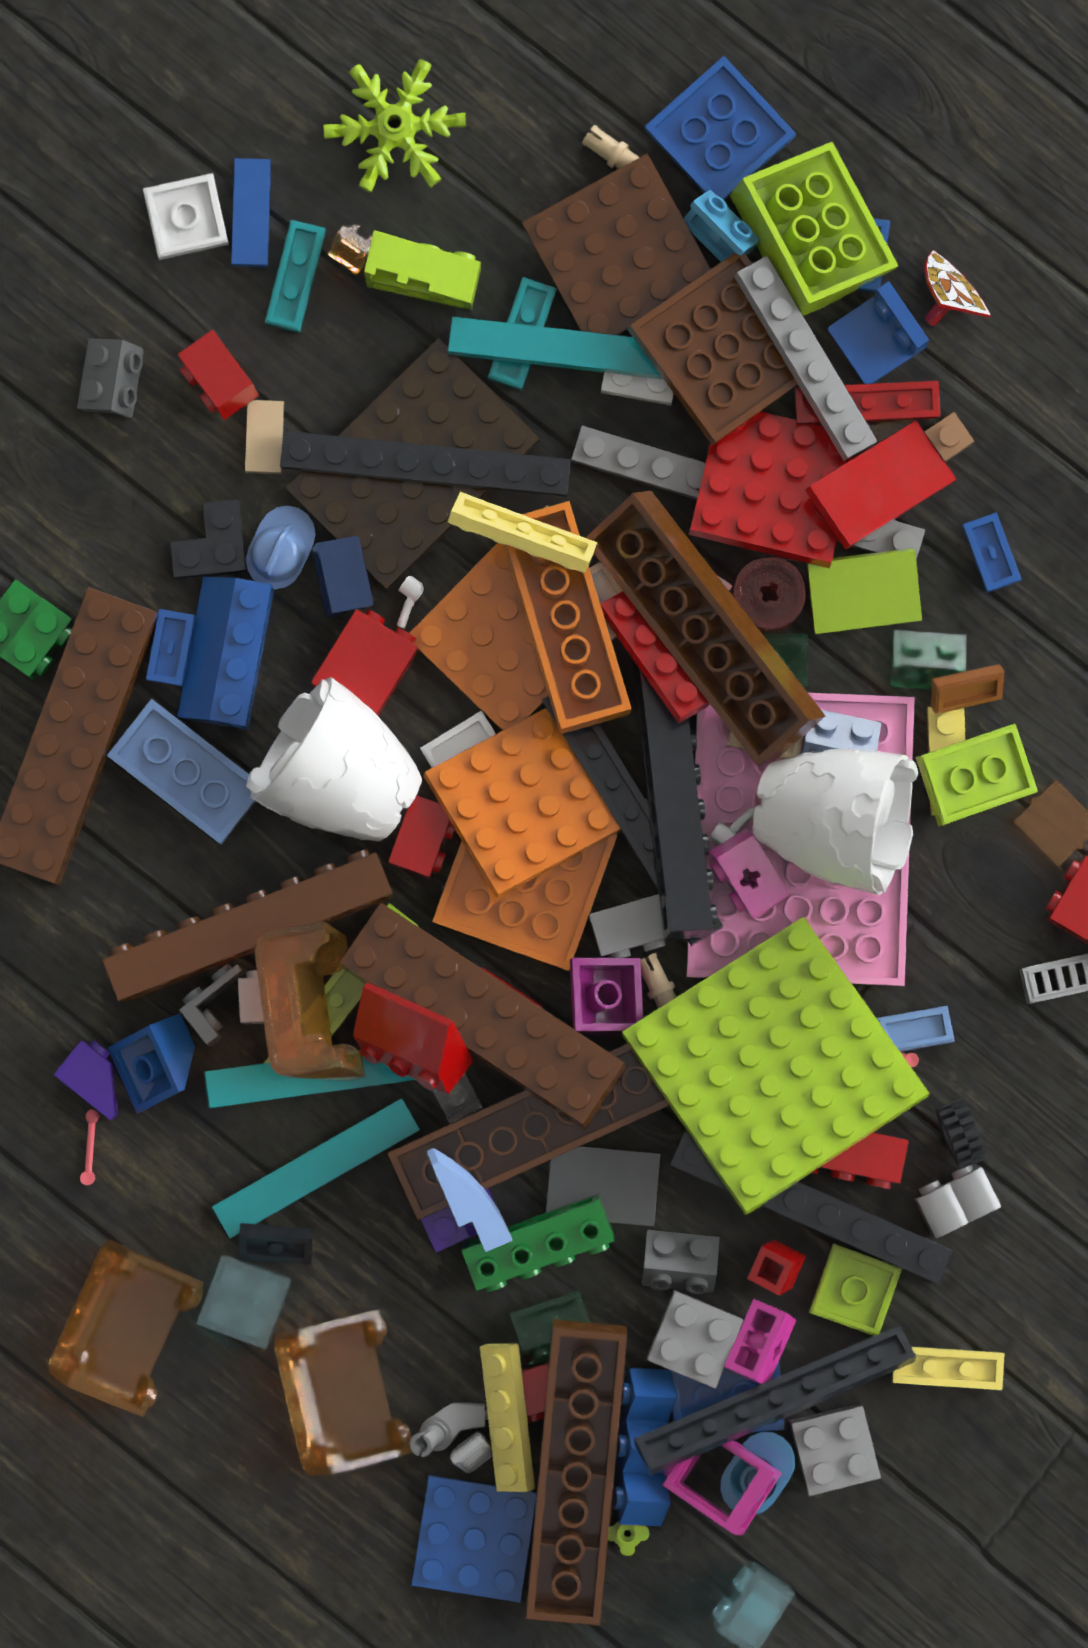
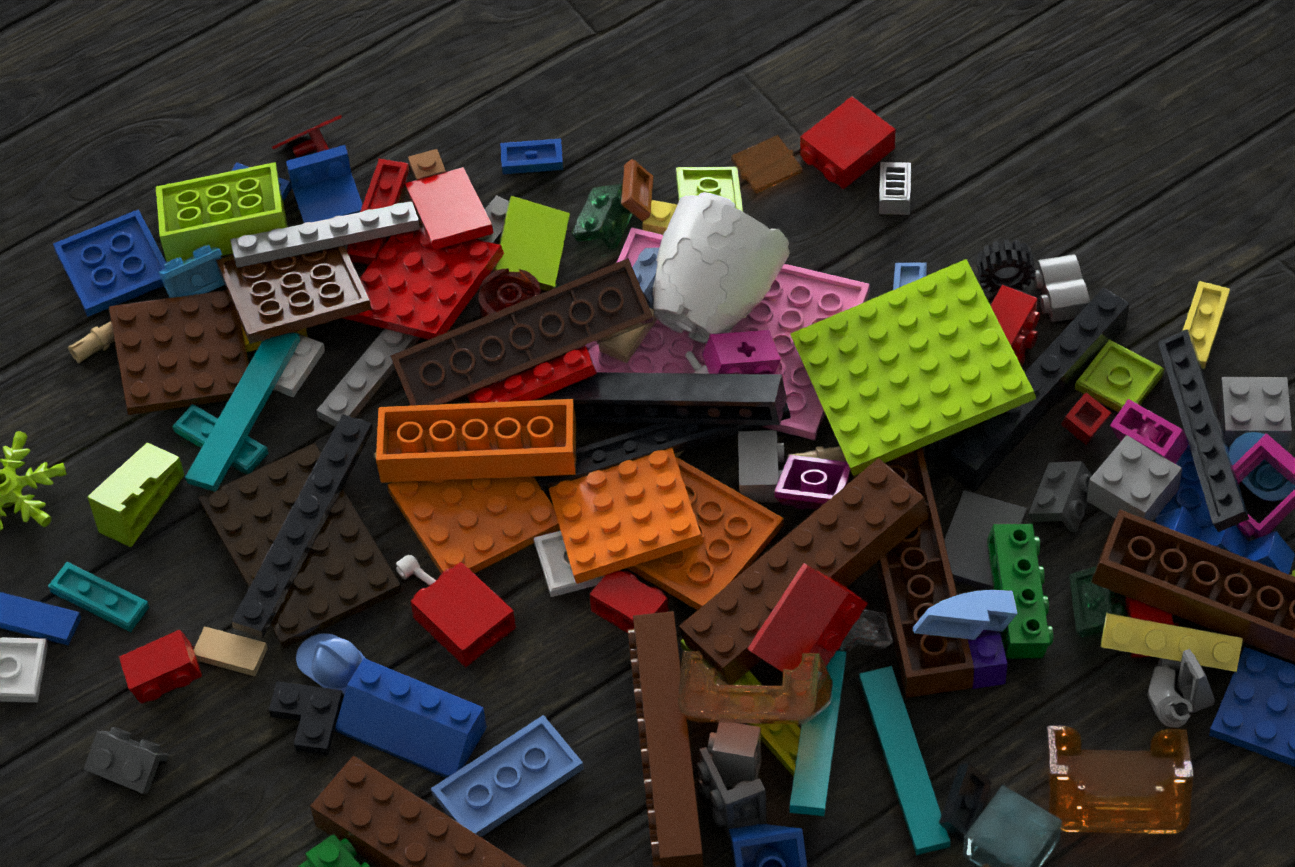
camera: 70 degrees left, 30 degrees down
blue plate [146,609,196,687] -> none
white piece [247,677,422,841] -> none
dark blue panel [311,536,373,619] -> none
clear orange tile [328,225,372,274] -> none
light yellow plate [448,492,597,573] -> none

